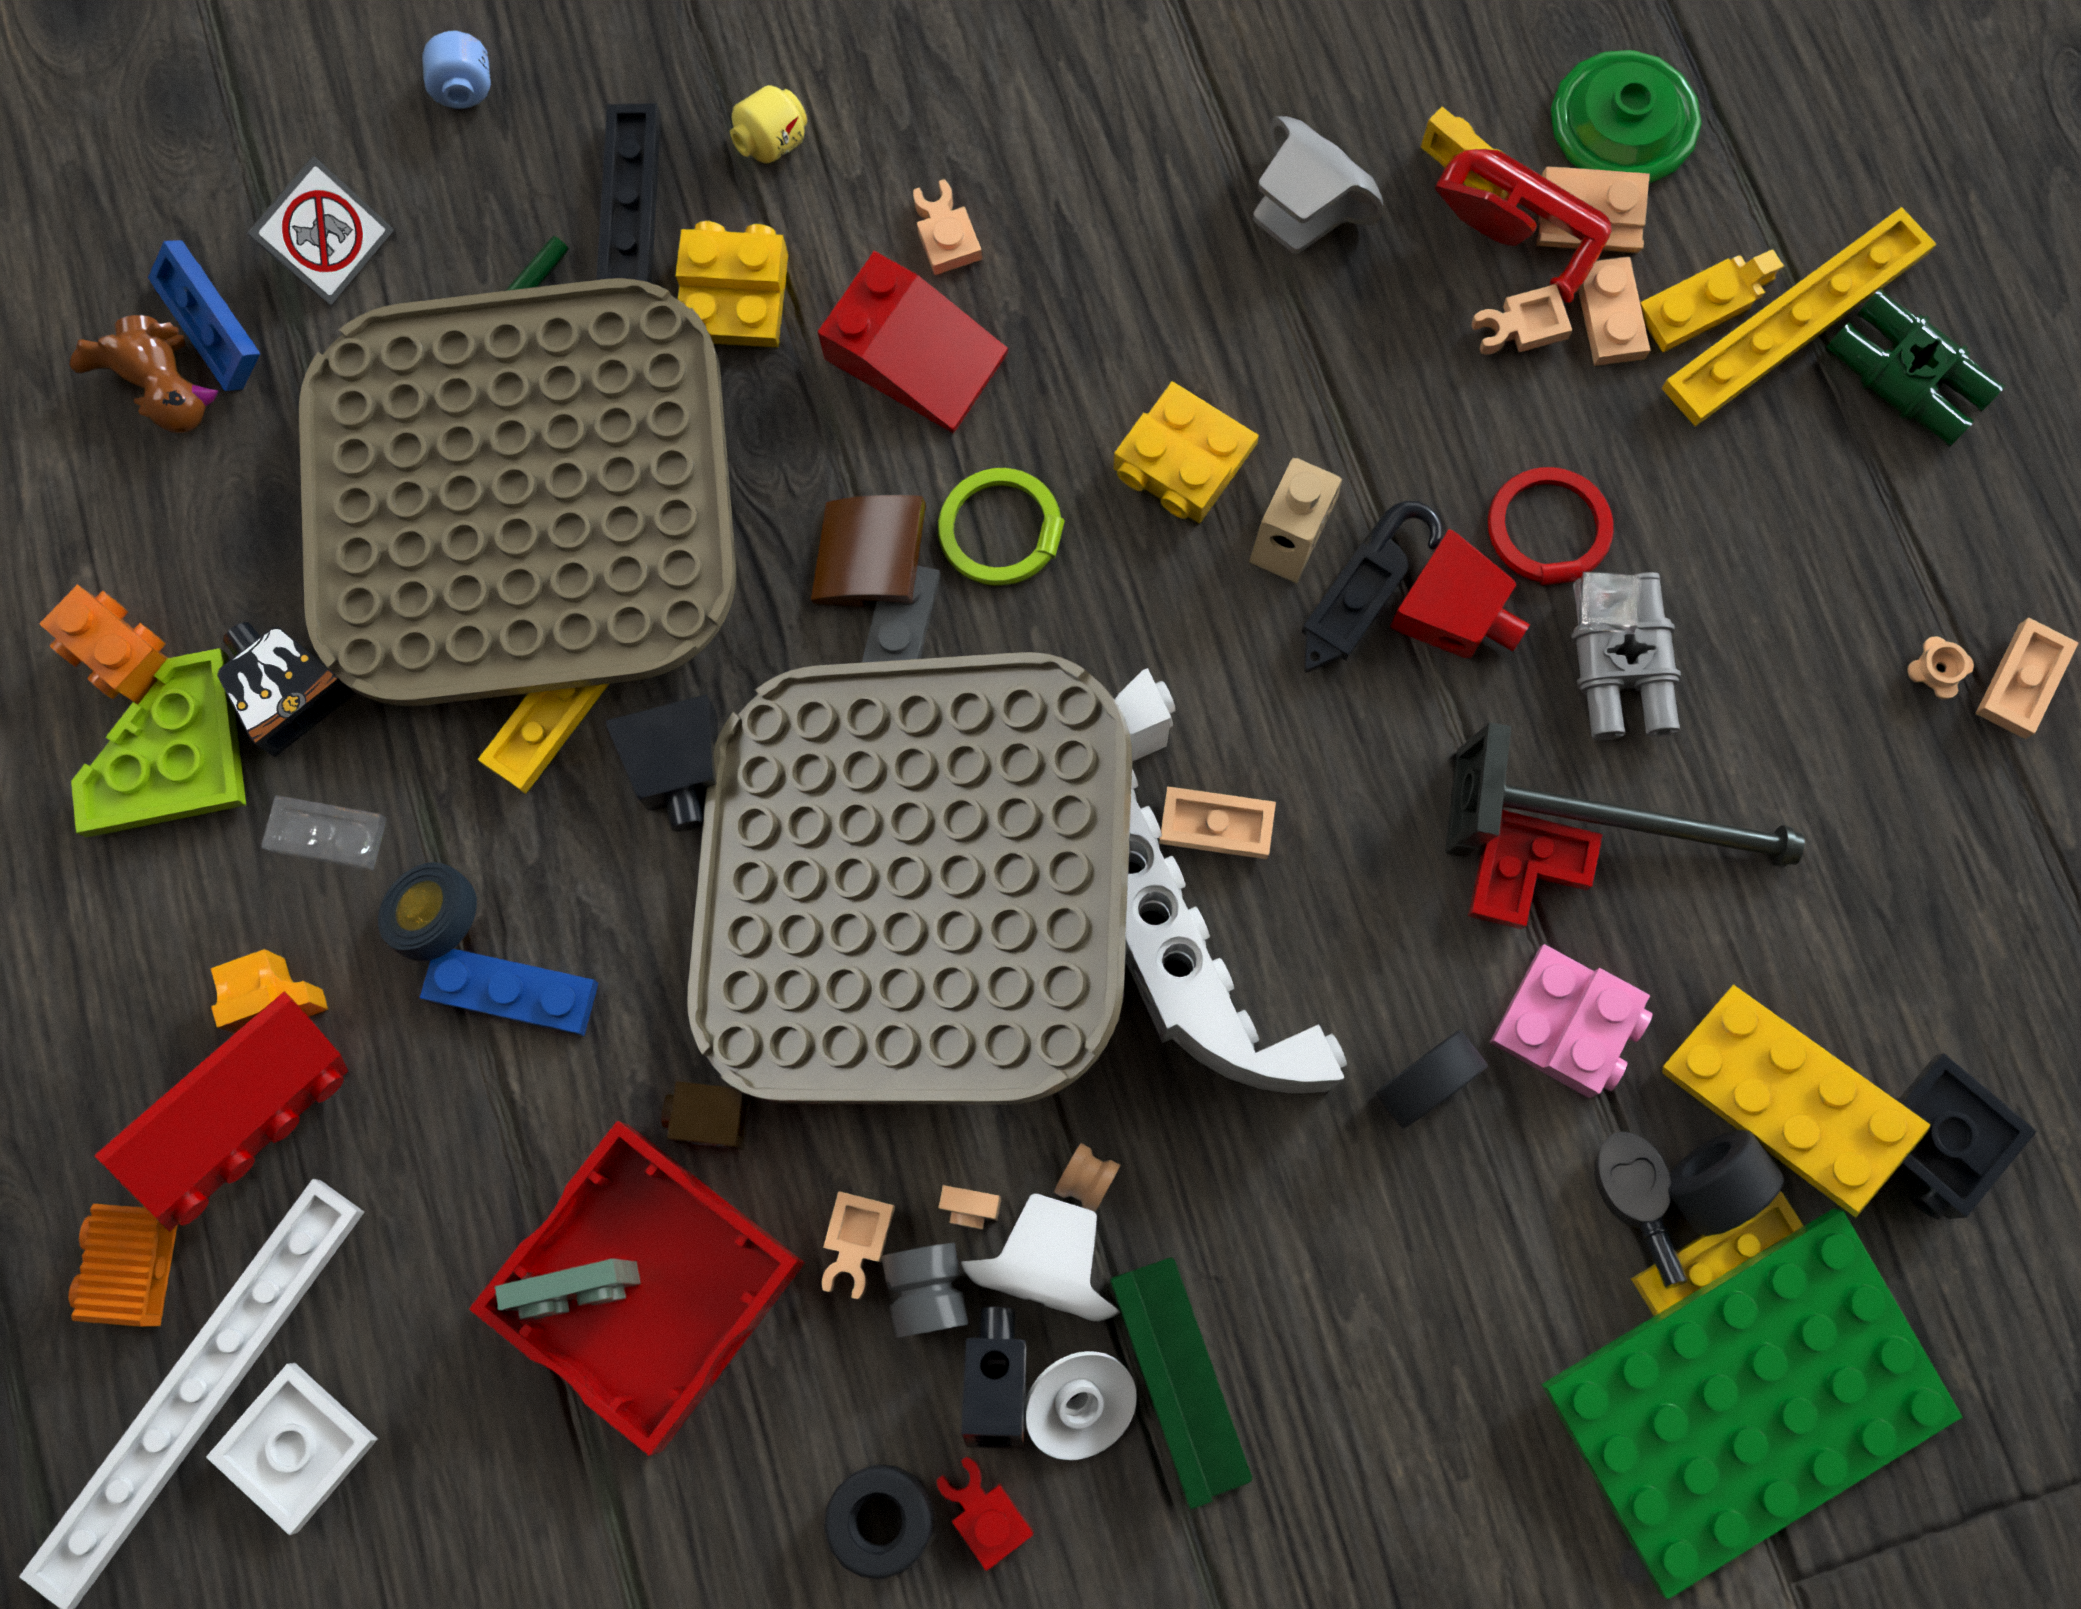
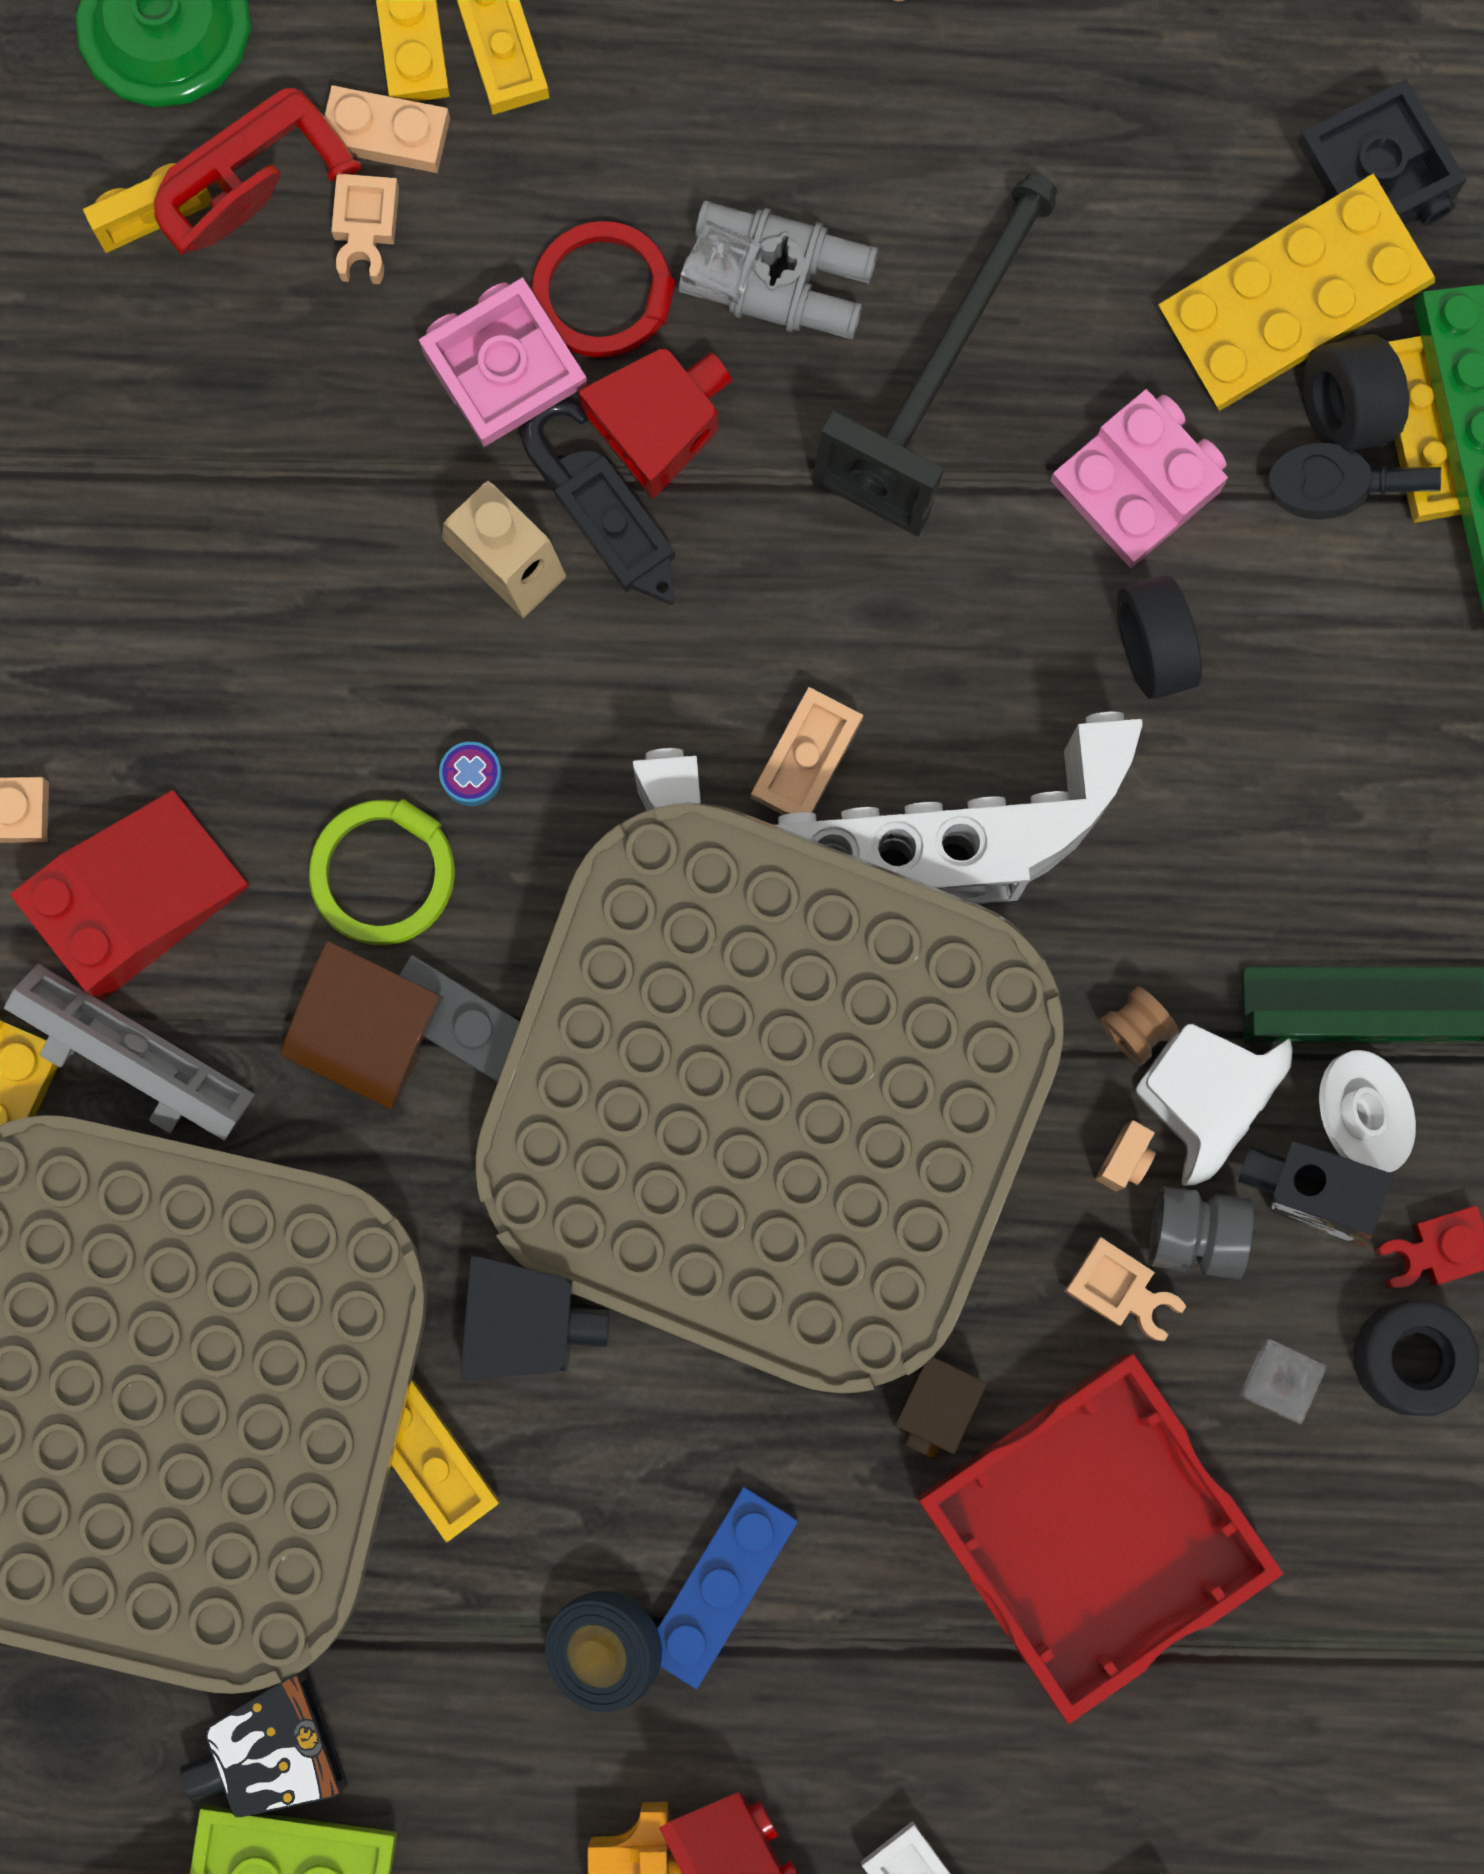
camera: 75 degrees left, 5 degrees up
clear plate [261,795,387,871] -> none
sand green plate [495,1259,641,1320] -> none
yellow plate [1114,381,1259,524] -> none
light grey piece [1253,116,1383,254] -> none
red plate [1468,810,1603,930] -> none
light nougat plate [1536,166,1650,253] -> none
none -> light grey hinge [4,964,255,1141]
none -> bright pink plate [418,277,588,447]
none -> tile [439,742,503,806]
none -> clear tile [1240,1339,1327,1425]

